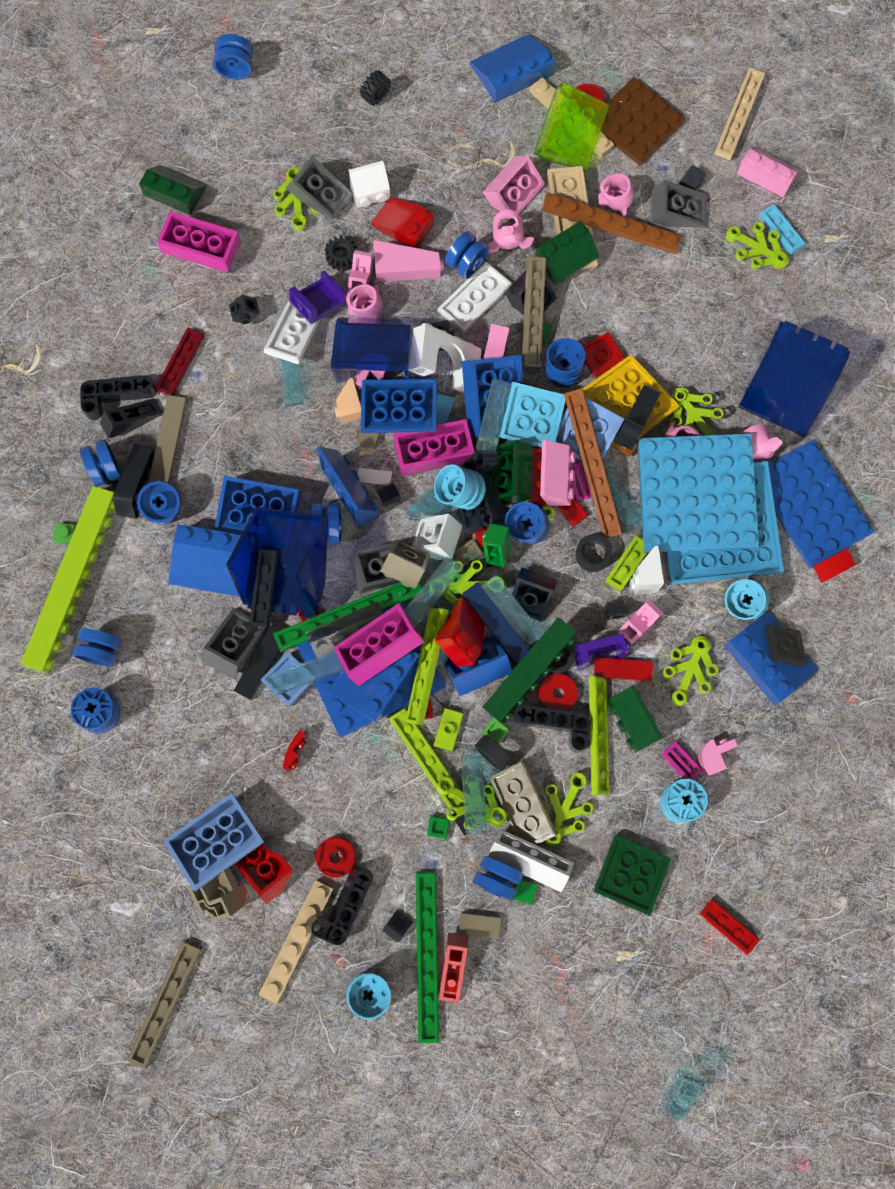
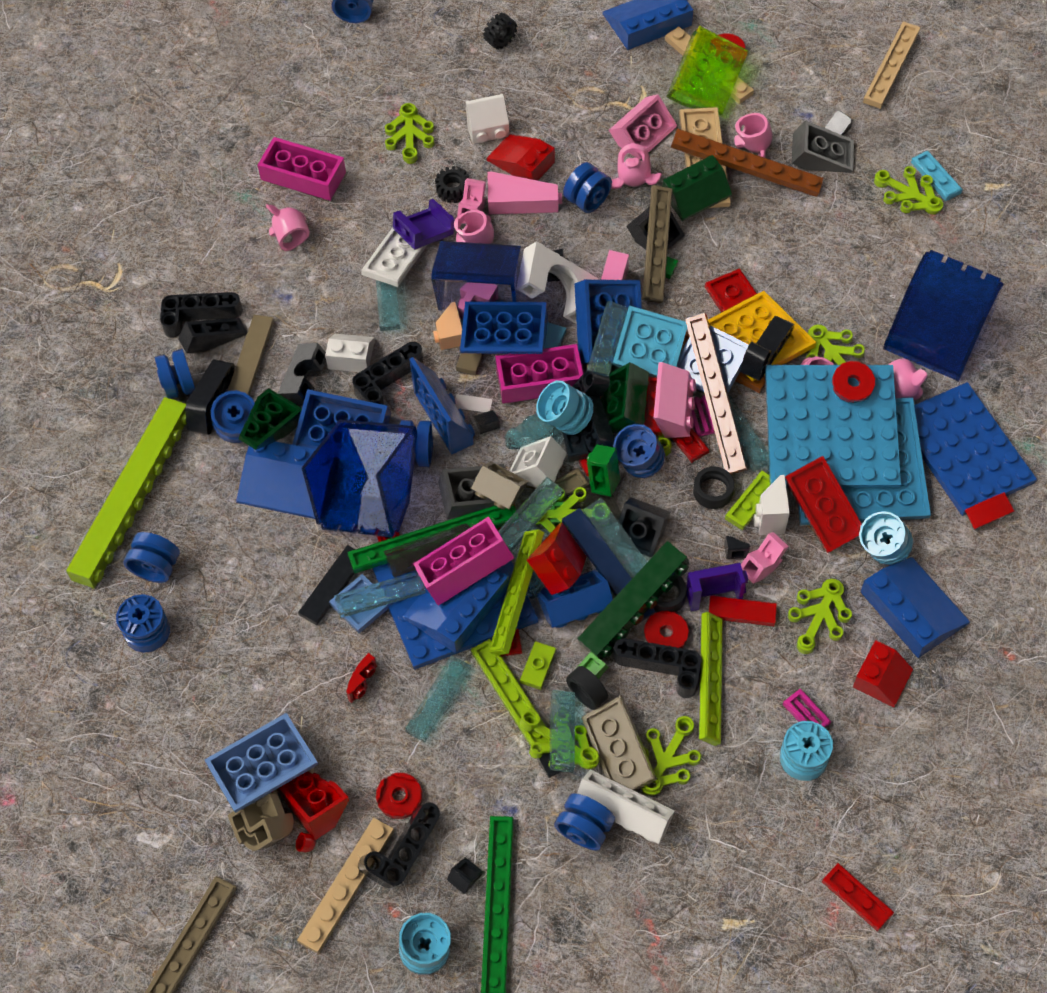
camera: 10 degrees right, 15 degrees down
bright green plate [52,523,76,544] -> none
dark green slope [139,165,206,215] -> none
dark red tile [155,327,205,396] -> none
dark grey slope [201,608,266,679] -> none
black brick [229,295,260,325] -> none
black tile [249,549,279,628] -> none
dark grey slope [286,156,353,220] -> none
green tile [427,816,450,839] -> none
white tile [437,262,513,334] -> none
red slope [439,932,469,1003] -> none
dark tan tile [458,913,501,939] -> none
green tile [513,881,537,905] -> none
blue wheel [546,338,585,387] -> none
reddish brown plate [589,77,686,166] -> none
dark green plate [592,835,671,916] -> none
dark green slope [607,685,663,753] -> none
bright pink brick [698,738,738,778] -> none
bright pink slope [737,146,799,197] -> none
clear smoke tile [764,624,807,667] -> none
none -> dark green wedge [238,388,302,450]
none -> bright pink piece [266,204,309,251]
none -> black arch [278,343,326,405]
none -> red hinge [296,832,316,853]
none -> white slope [325,334,375,372]
none -> black beam [352,342,423,405]
none -> clear light blue plate [405,655,471,742]
none -> red plate [785,456,862,553]
none -> red tile [832,361,875,403]
none -> red slope [853,640,913,707]

